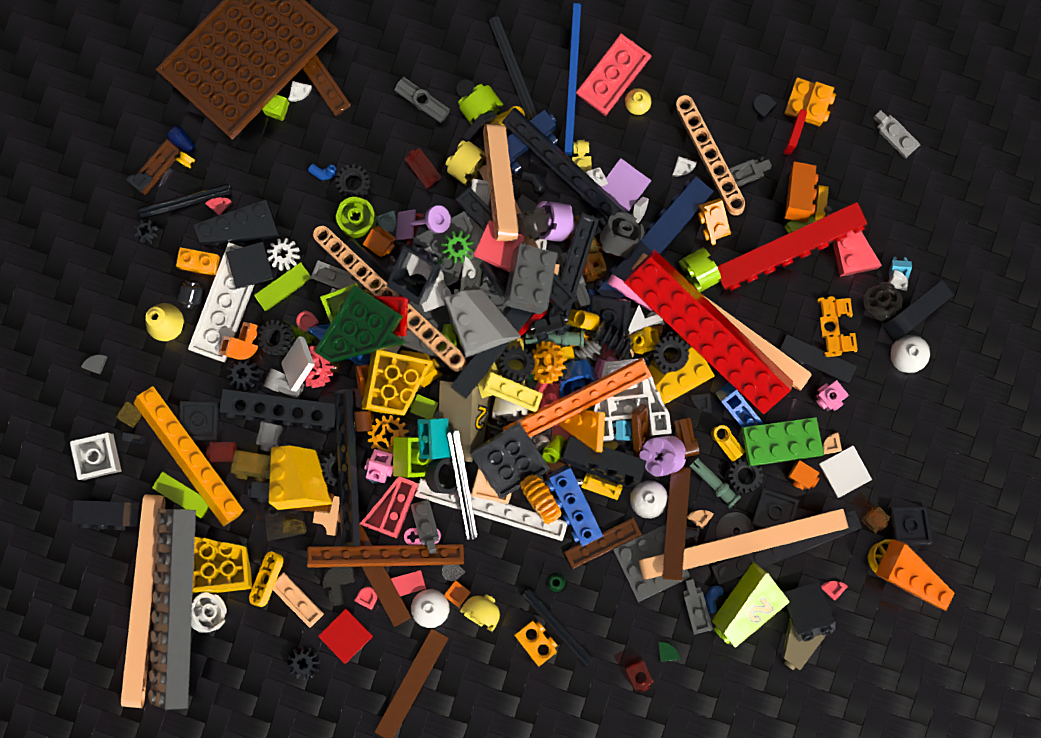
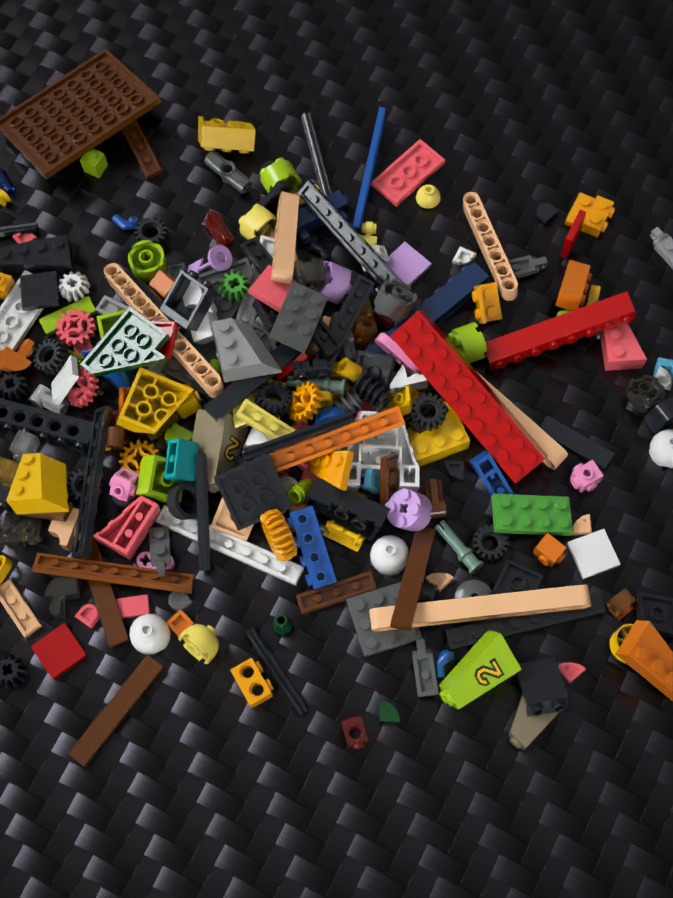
camera: 10 degrees right, 15 degrees down
white tile [288,82,312,101] -> none
white tile [633,197,649,223] -> none
yellow piece [711,425,745,462] -> none
light orange piece [818,296,857,357] -> none
none -> coral gear [55,308,97,348]
none -> yellow wedge [198,116,256,153]
none -> black axle [242,412,355,460]

